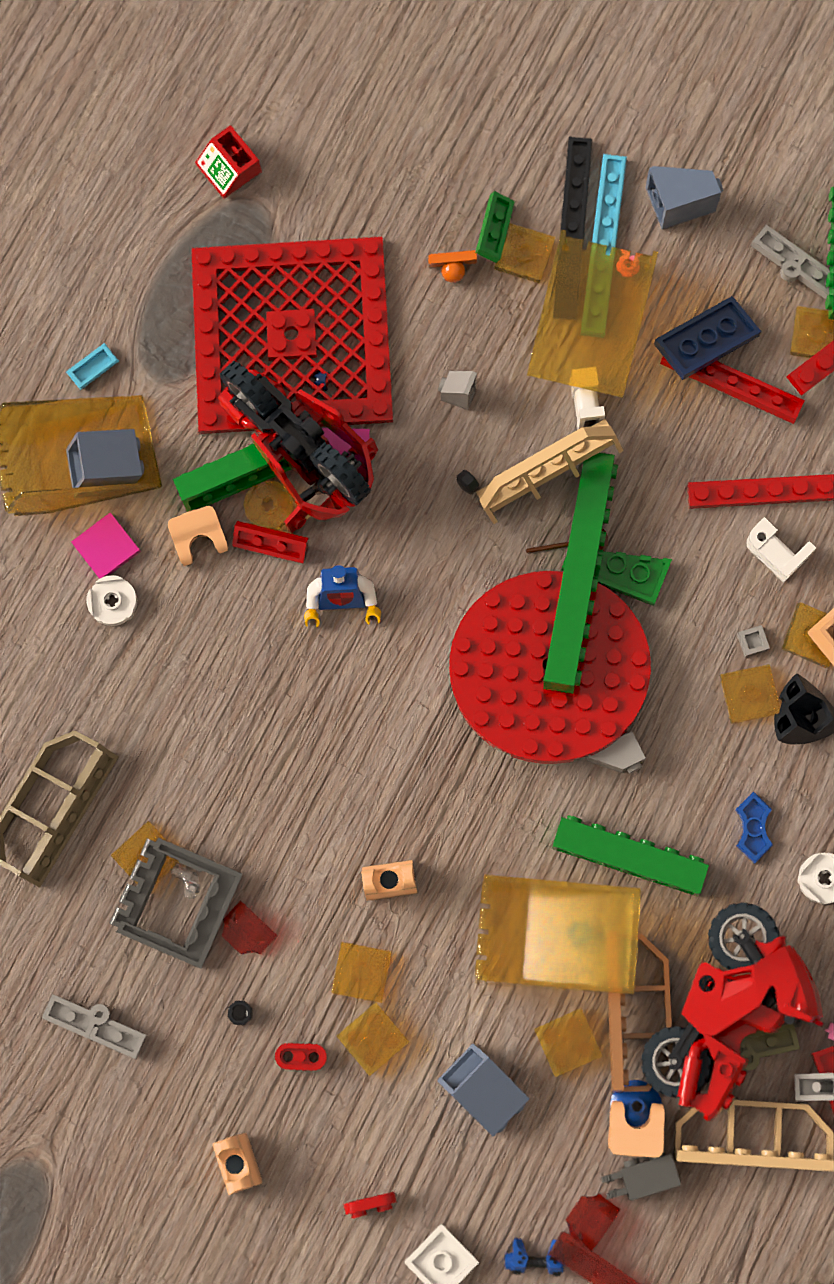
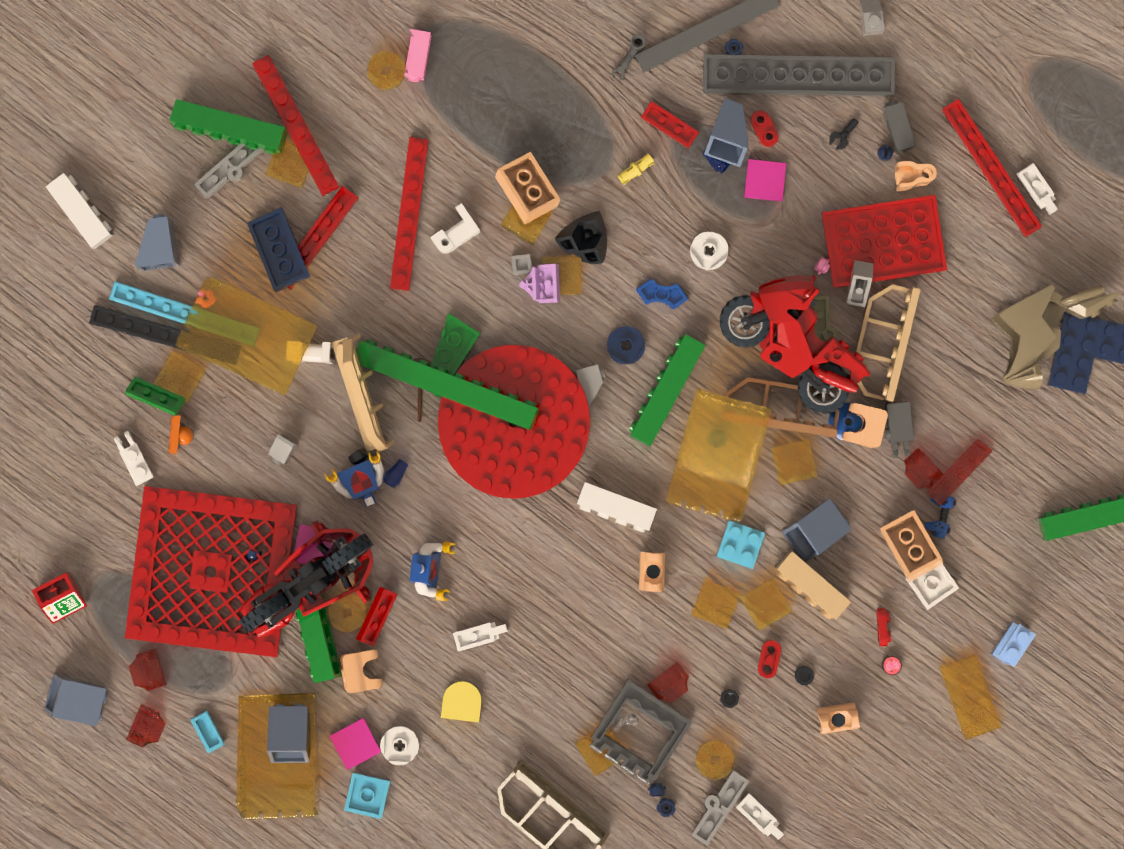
camera: 80 degrees left, 10 degrees up
none -> sand blue slope [44,673,107,726]
none -> white brick [45,173,113,249]
none -> white hinge [114,431,154,486]
none -> clear red slope [126,704,166,748]
none -> clear red slope [129,648,167,691]
none -> torso [324,450,384,507]
none -> medium azure plate [344,772,390,819]
none -> clear blue cone [382,459,409,489]
none -> light yellow tile [441,681,481,722]
none -> white hinge [453,622,508,652]
none -> lavender slope [519,264,560,303]
none -> white brick [577,482,657,533]
none -> dark blue plate [607,326,645,365]
none -> dark blue plate [647,783,666,797]
none -> dark blue plate [657,798,676,817]
none -> clear yellow plate [696,740,734,779]
none -> medium azure plate [716,520,765,569]
none -> white hinge [736,793,784,840]
none -> tan brick [774,551,851,620]
none -> black tile [794,666,814,685]
none -> light nougat brick [880,510,943,582]
none -> tile [882,656,902,675]

